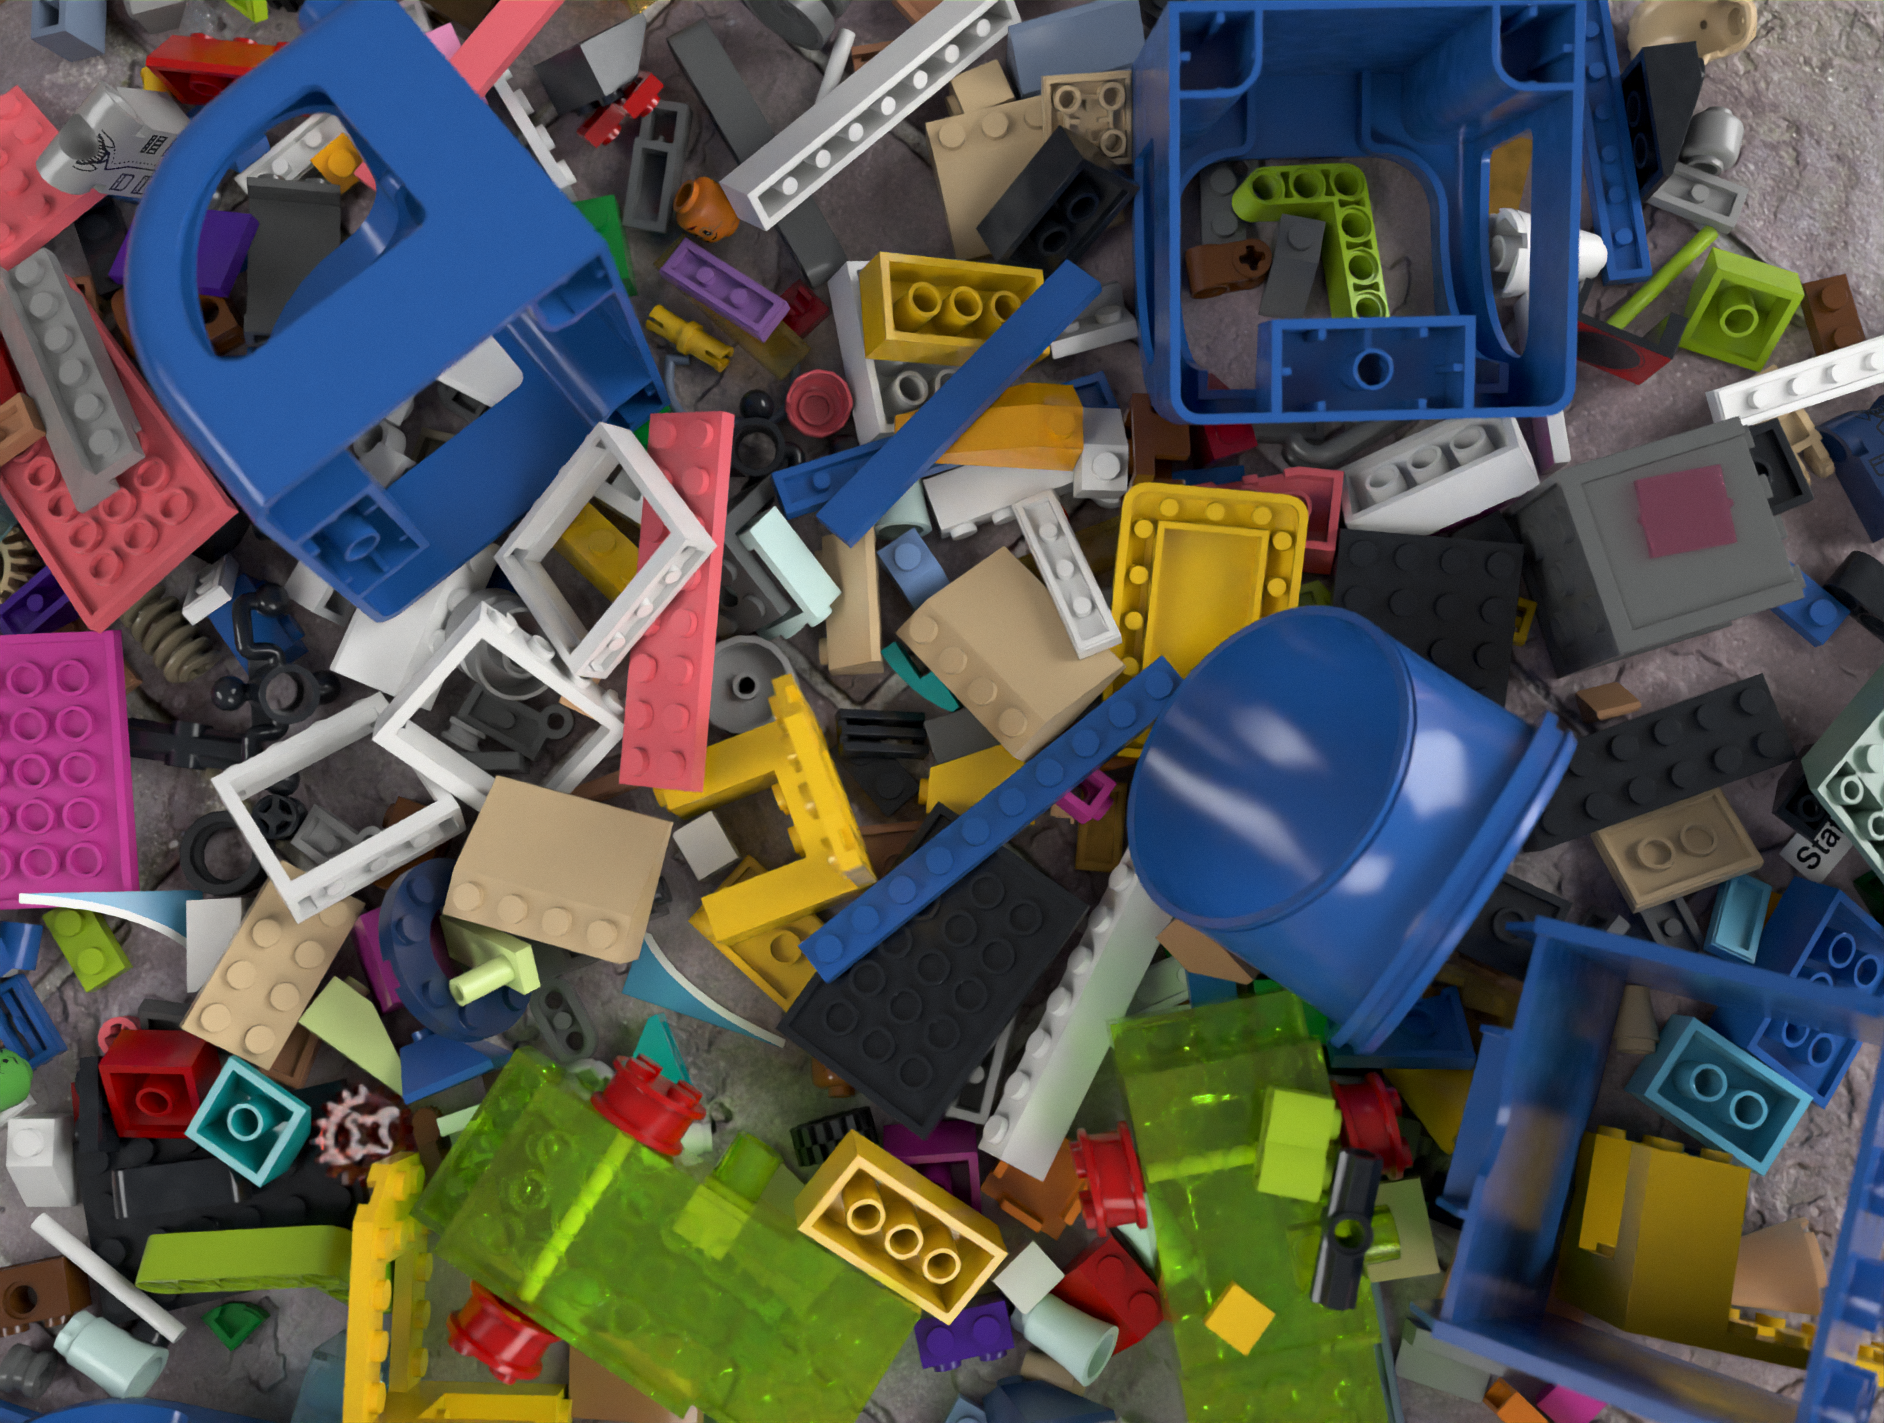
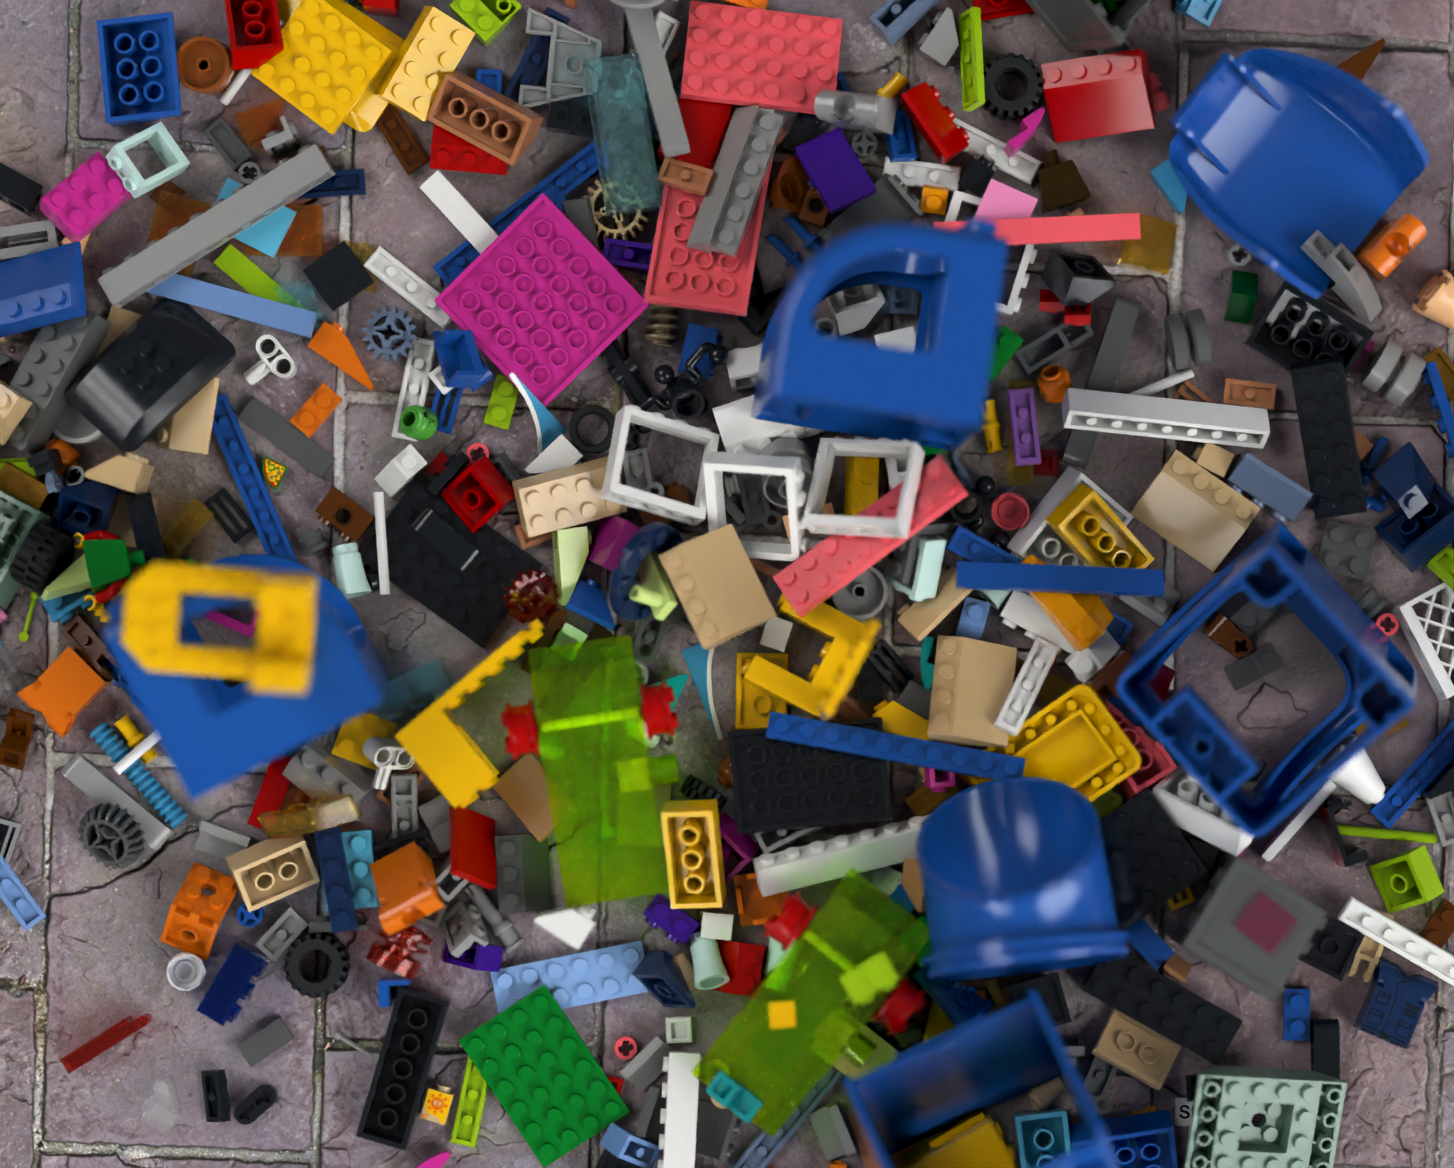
camera: 45 degrees right, 5 degrees up
lime beam [135,1225,395,1315] -> none
white tile [182,553,239,625] -> none
teal slope [184,1055,311,1187] -> none
green tile [200,1301,271,1352] -> none
black slope [976,125,1140,282] -> none
tan tile [1041,70,1133,165] -> none
lime beam [1232,163,1390,318] -> none
black piece [1309,1146,1384,1312] -> none
medium azure tile [1703,874,1773,966] -> none
none -> blue slope [1123,919,1174,970]

